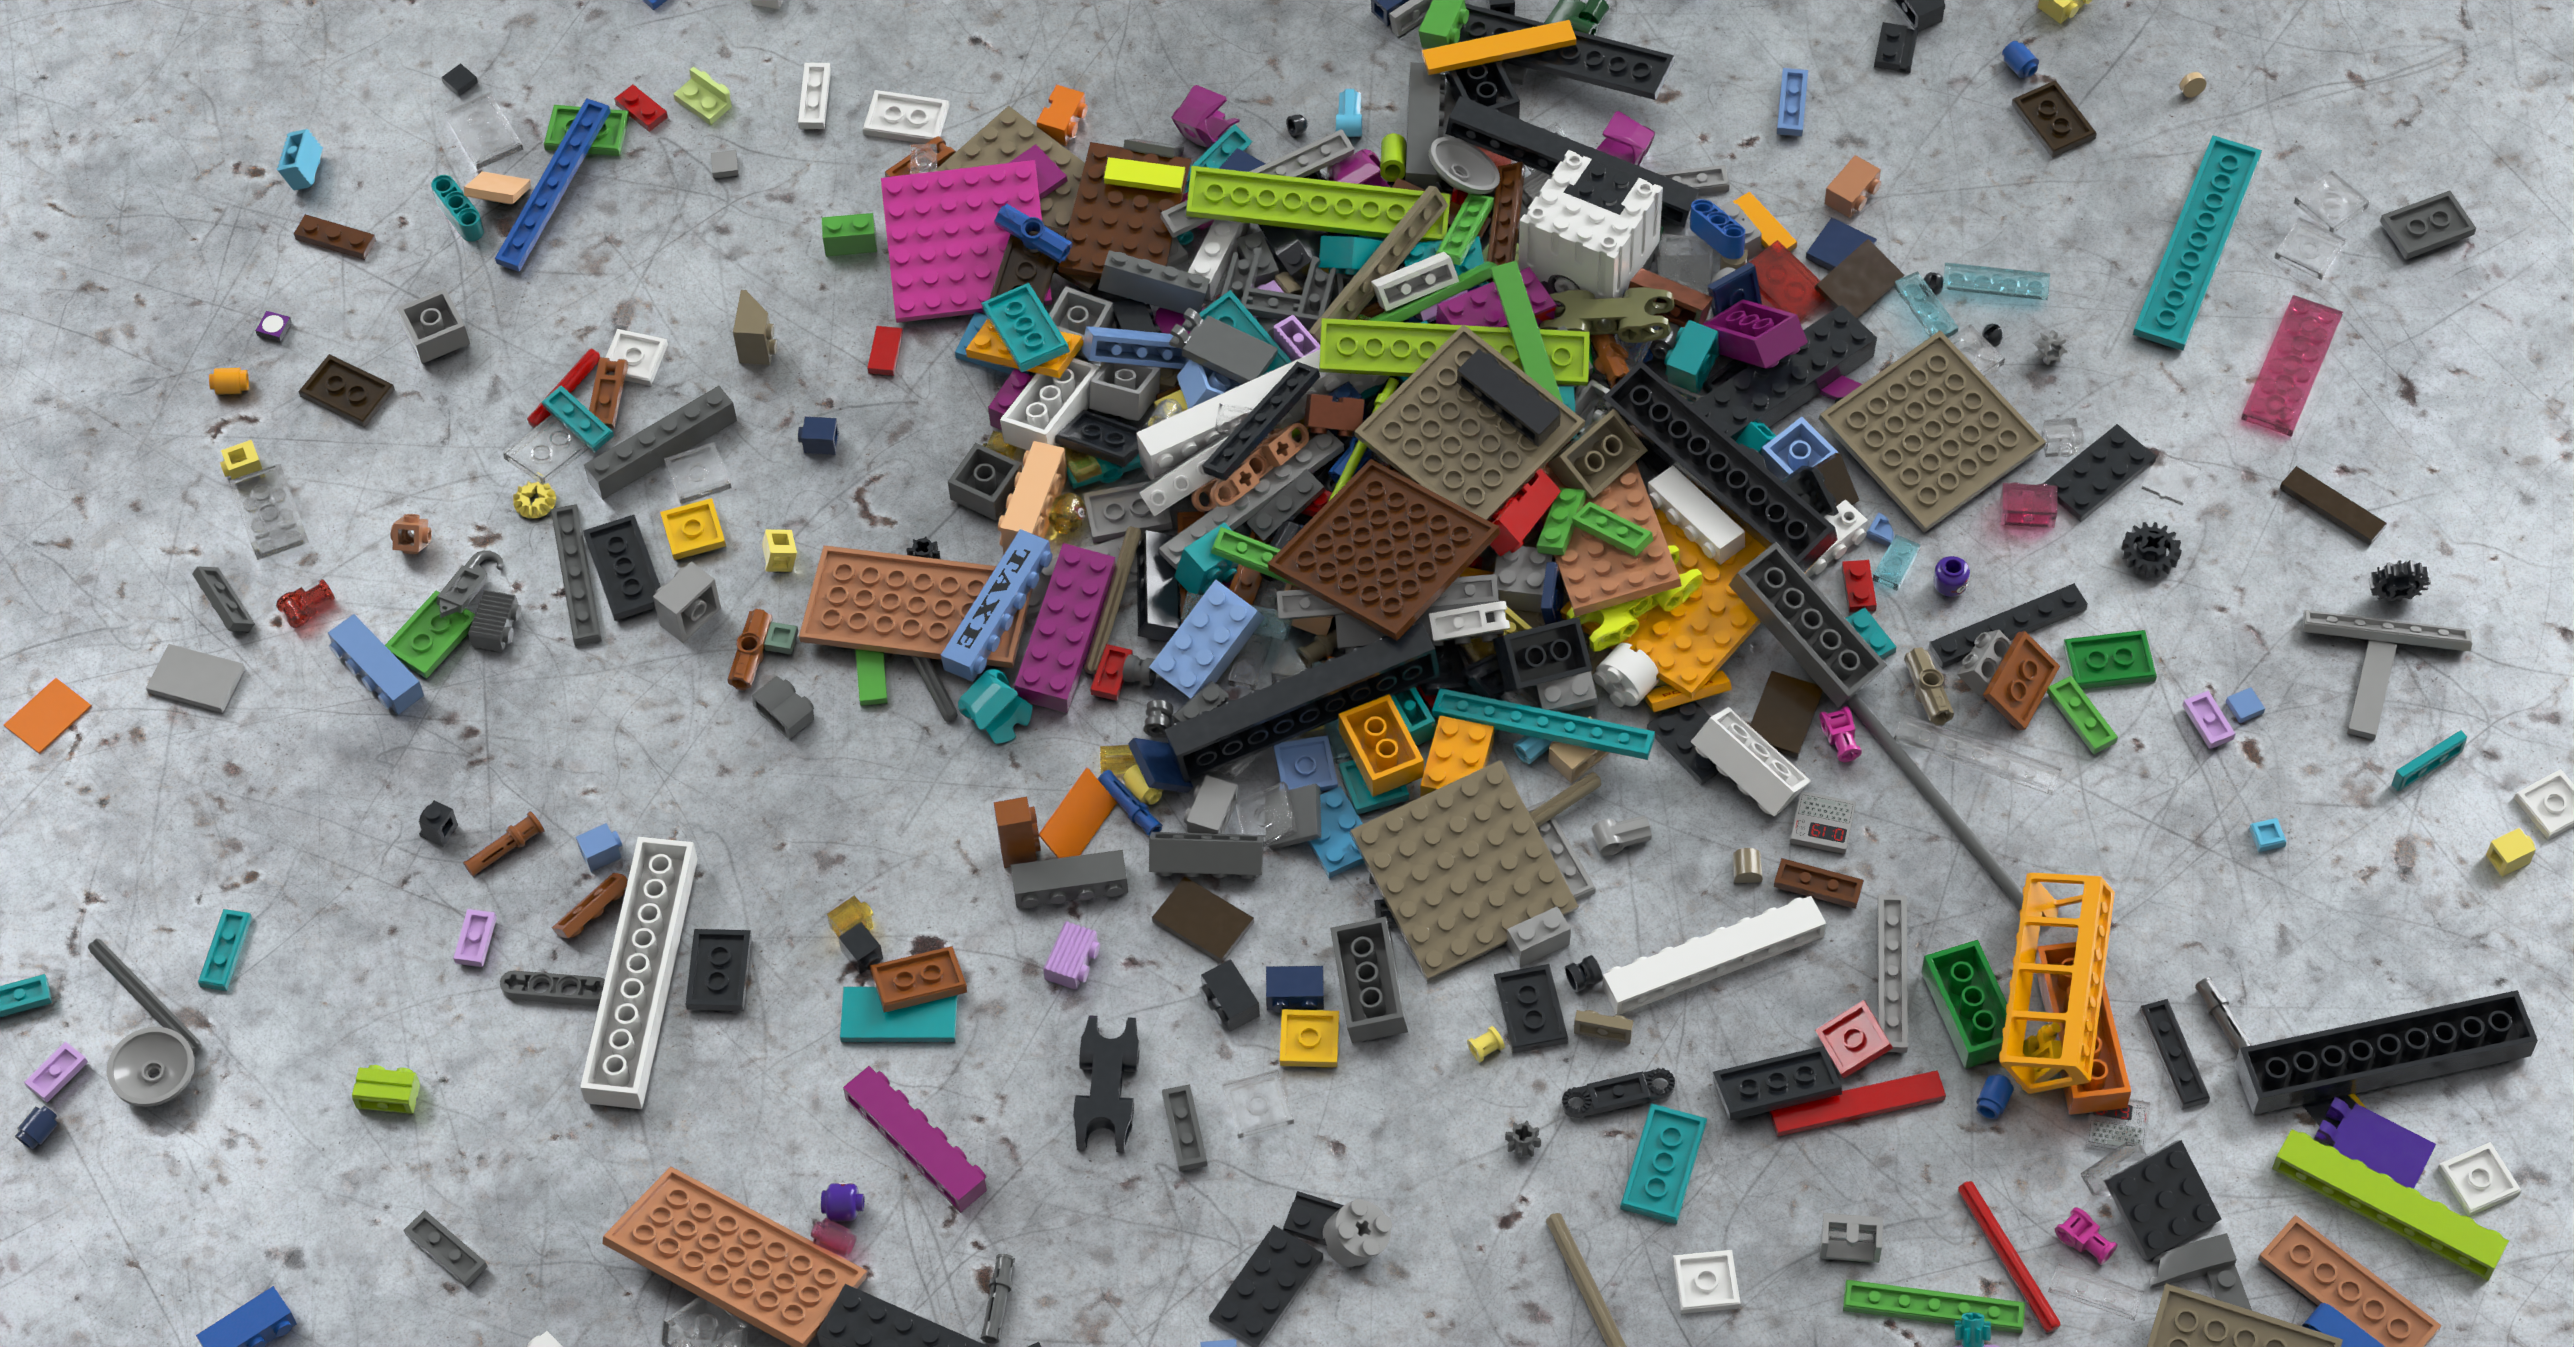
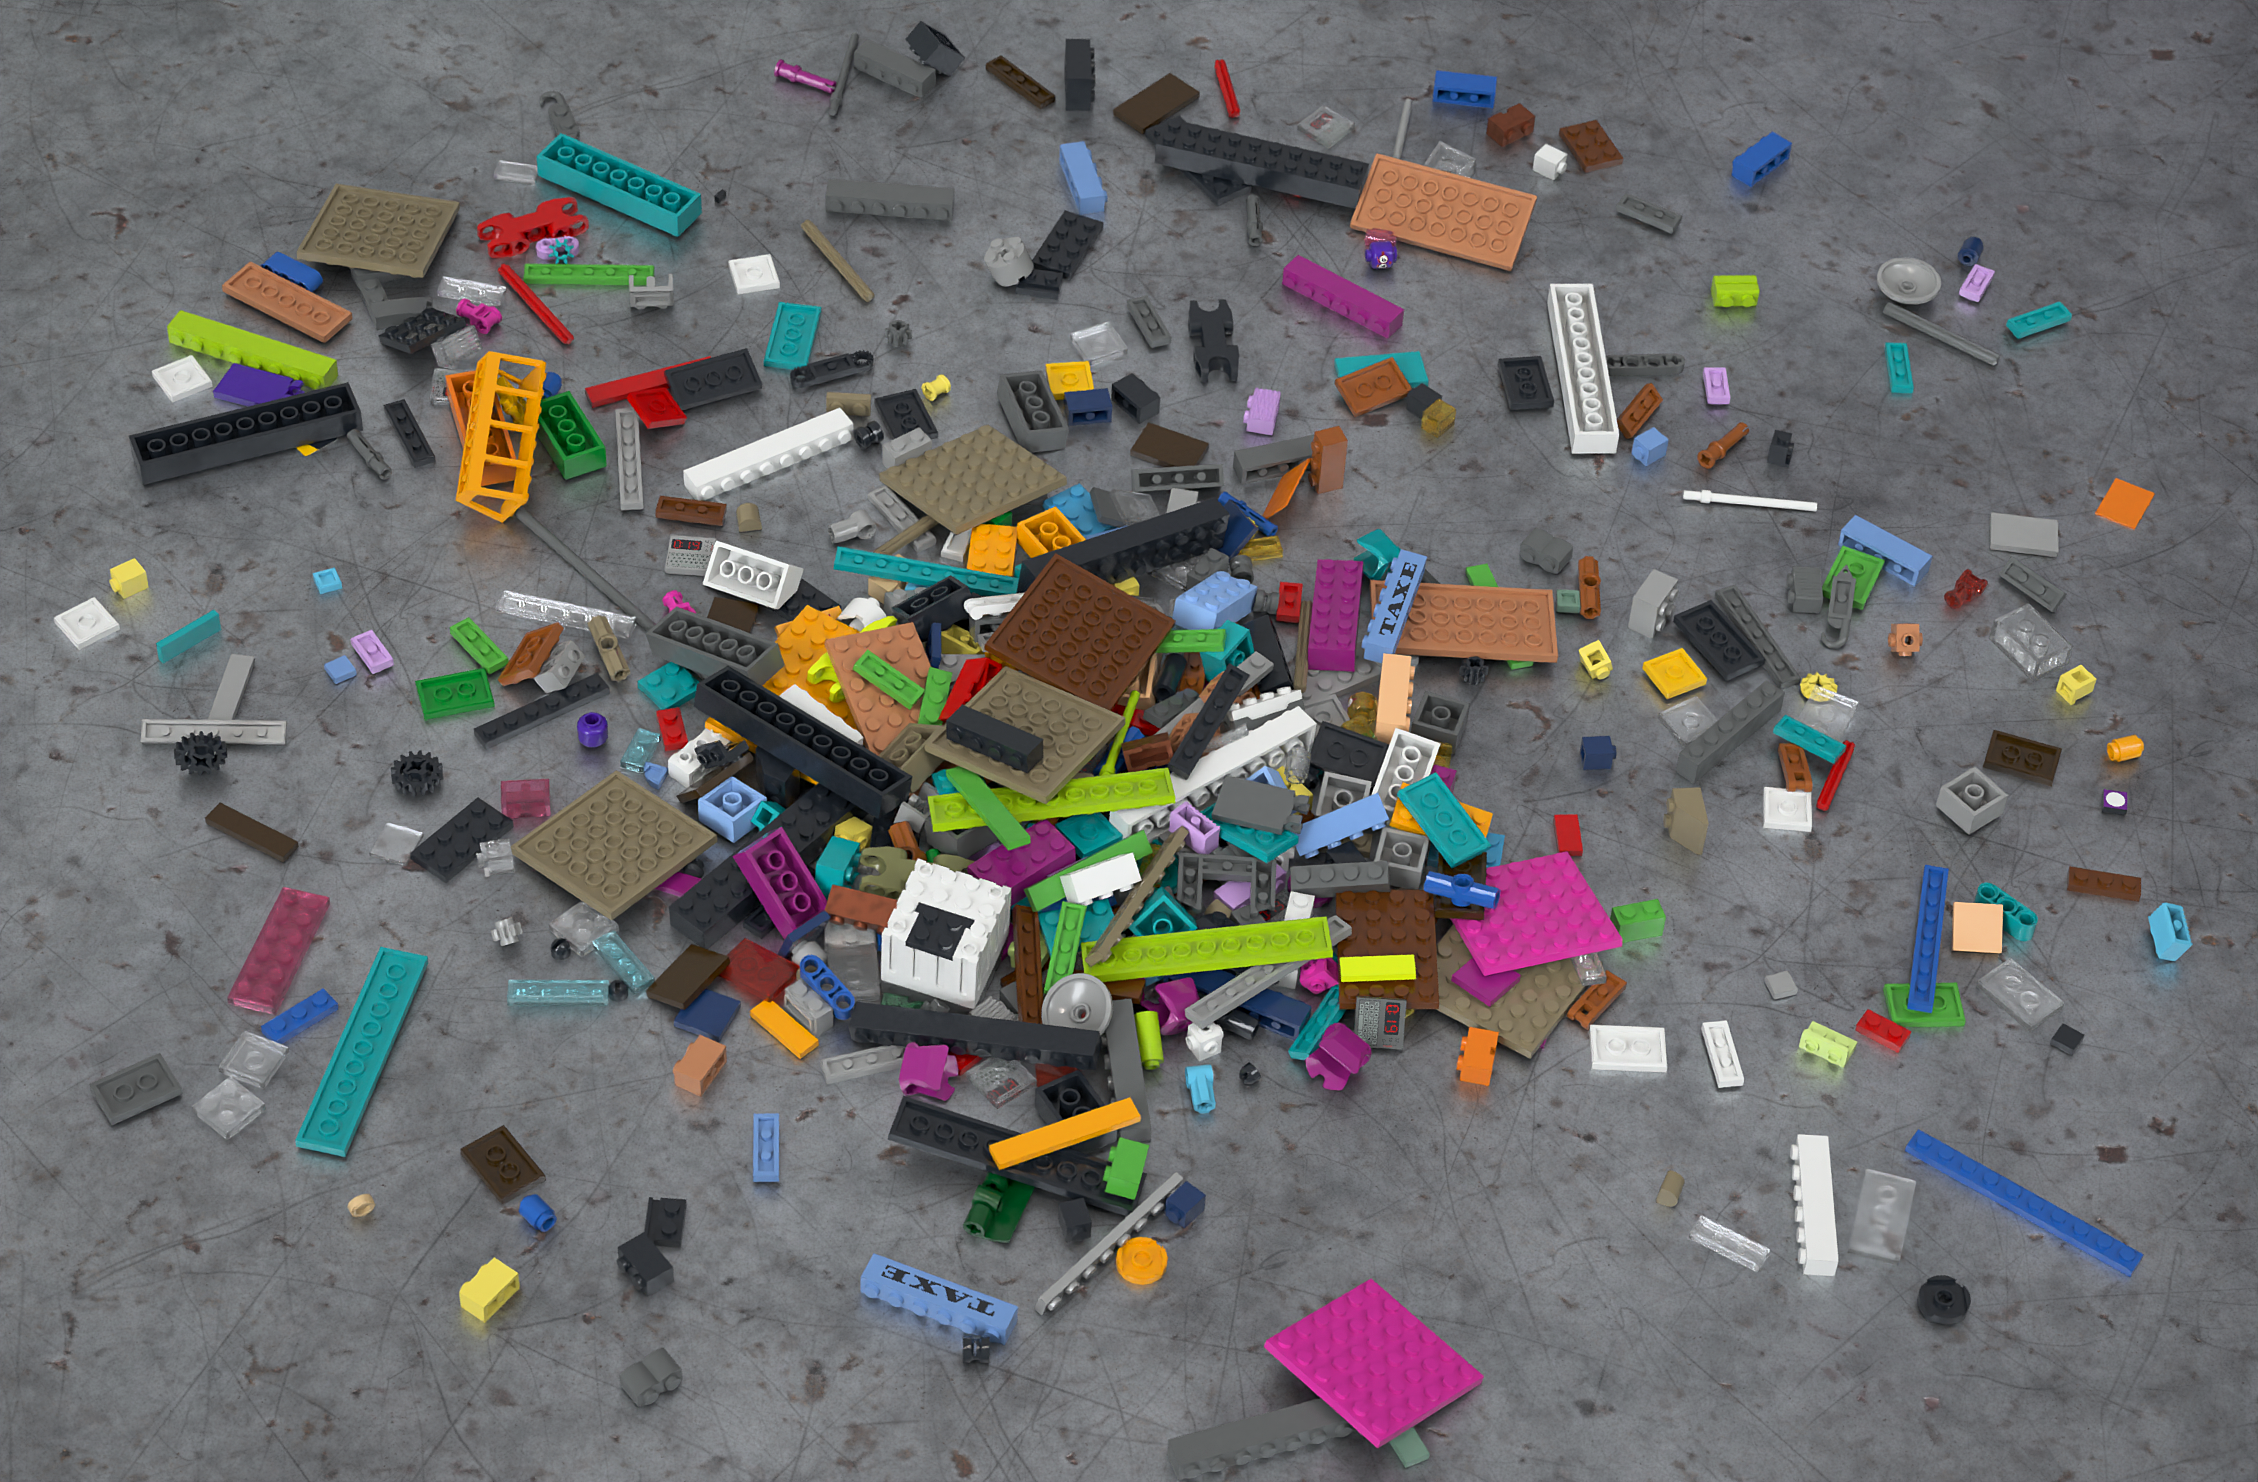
camera: 165 degrees right, 10 degrees down
none -> blue plate [261,988,339,1047]
none -> white bar [1683,490,1817,511]

